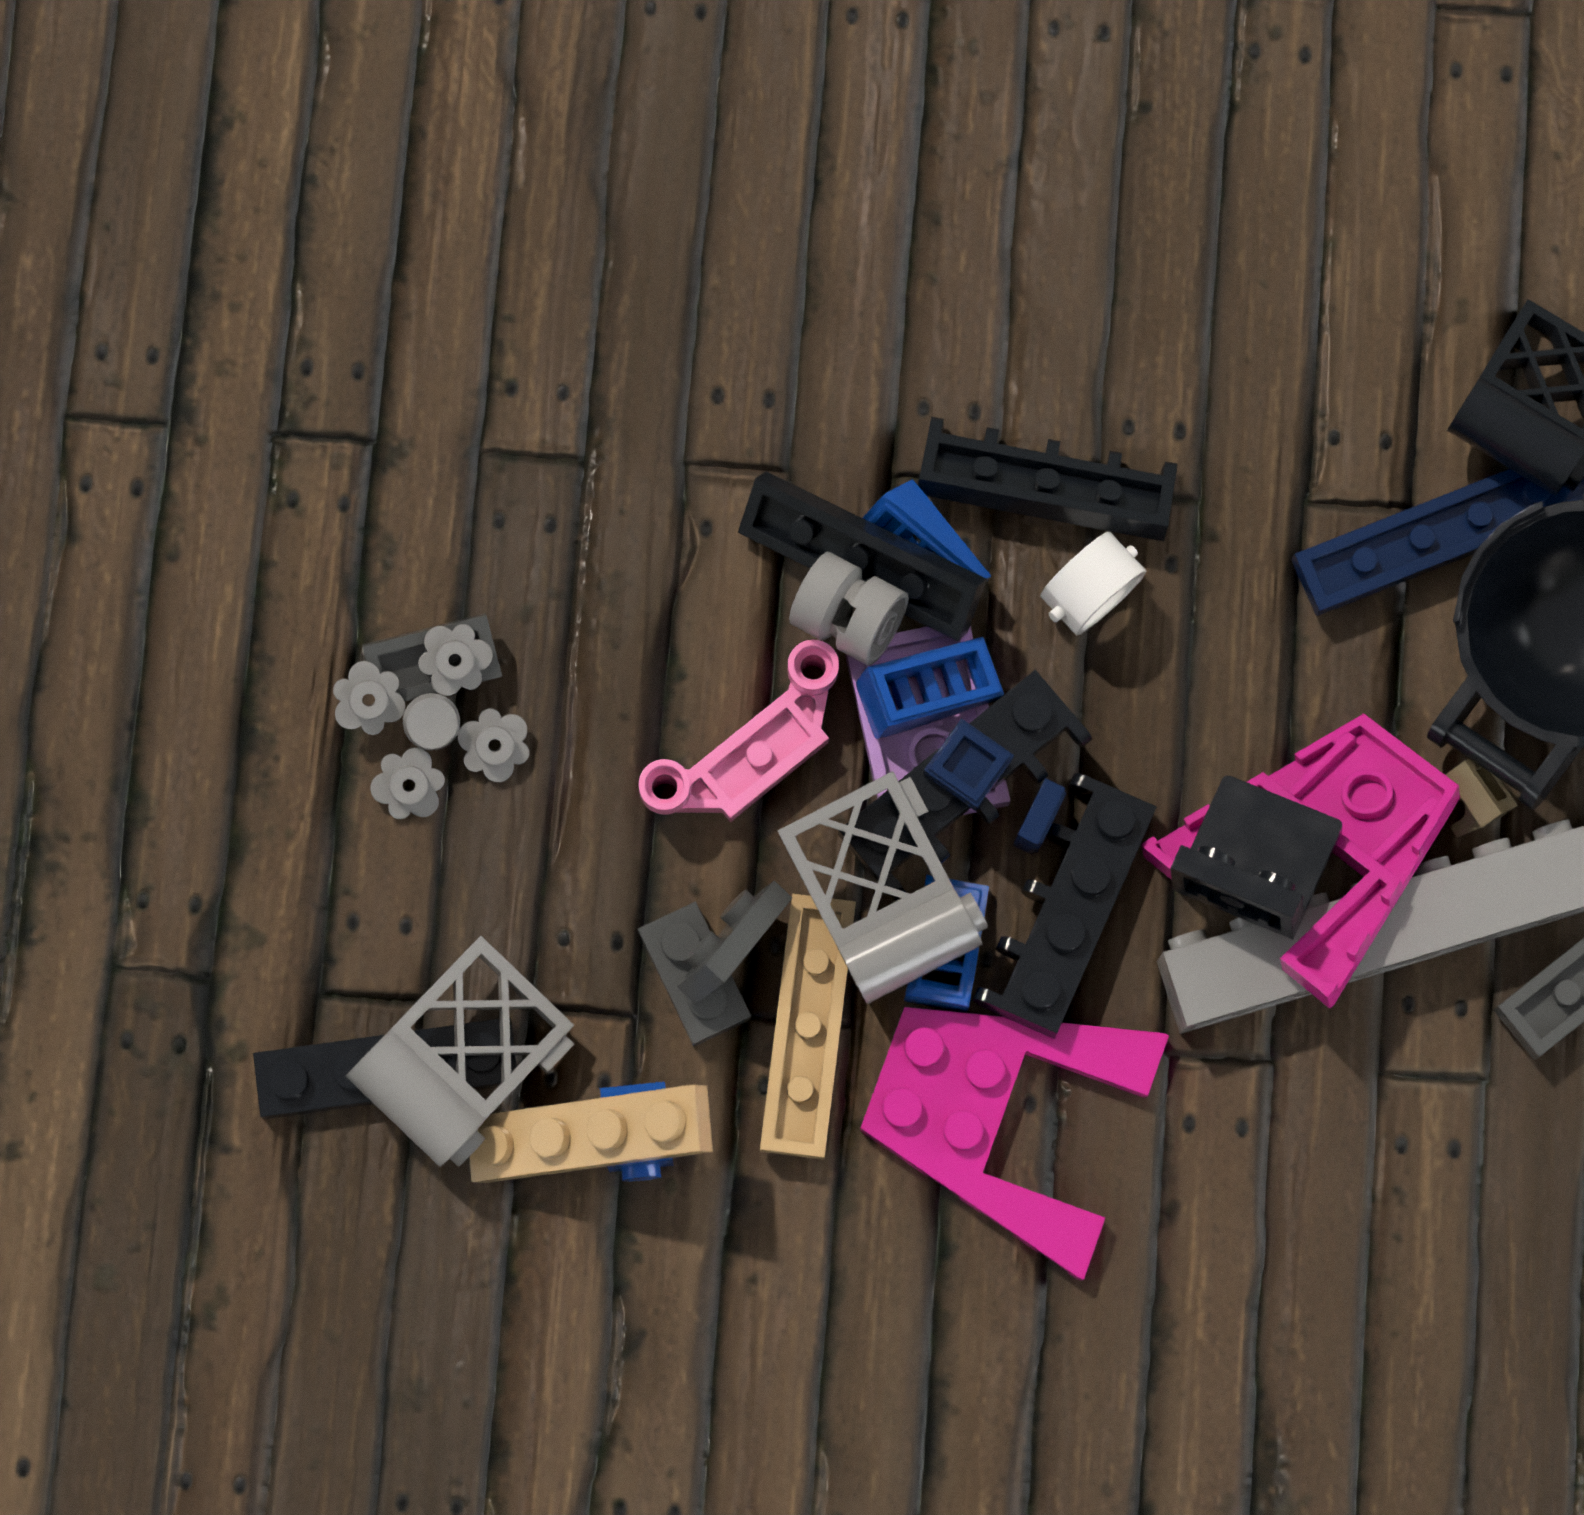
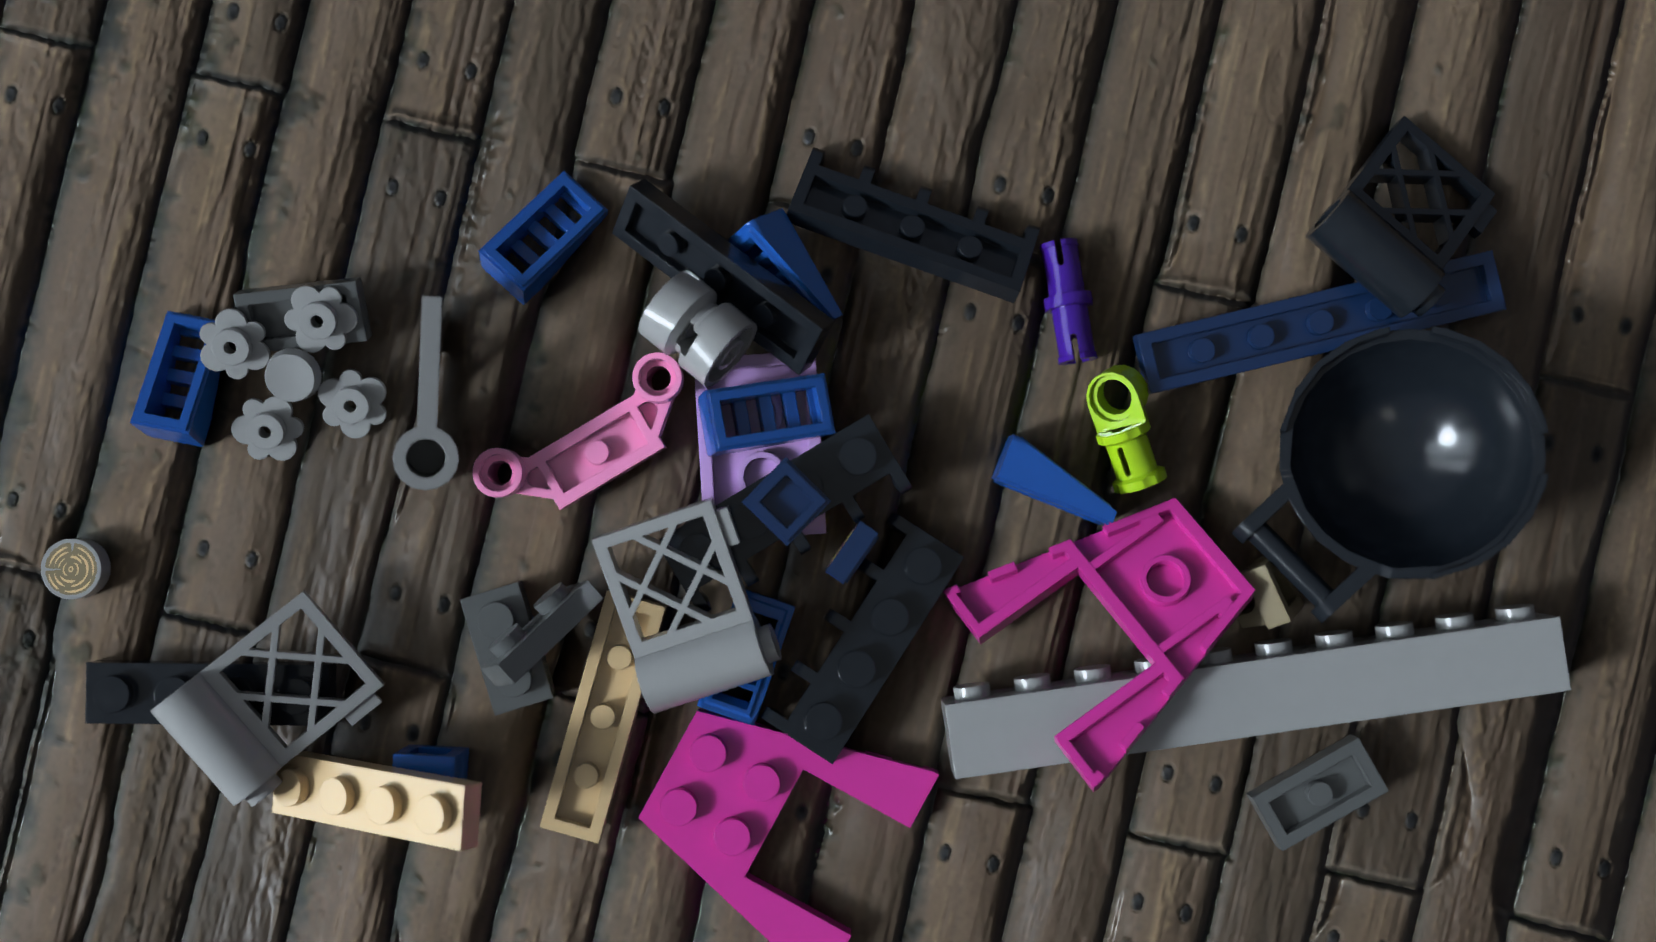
camera: 15 degrees right, 10 degrees up
white piece [1040,532,1147,636] -> none
black bracket [1170,775,1342,940] -> none
none -> tile [41,538,111,599]
none -> blue slope [130,311,221,447]
none -> light grey piece [392,296,459,491]
none -> blue slope [478,171,608,305]
none -> blue slope [991,434,1117,525]
none -> dark purple pin [1039,238,1098,365]
none -> lime connector [1086,365,1167,494]

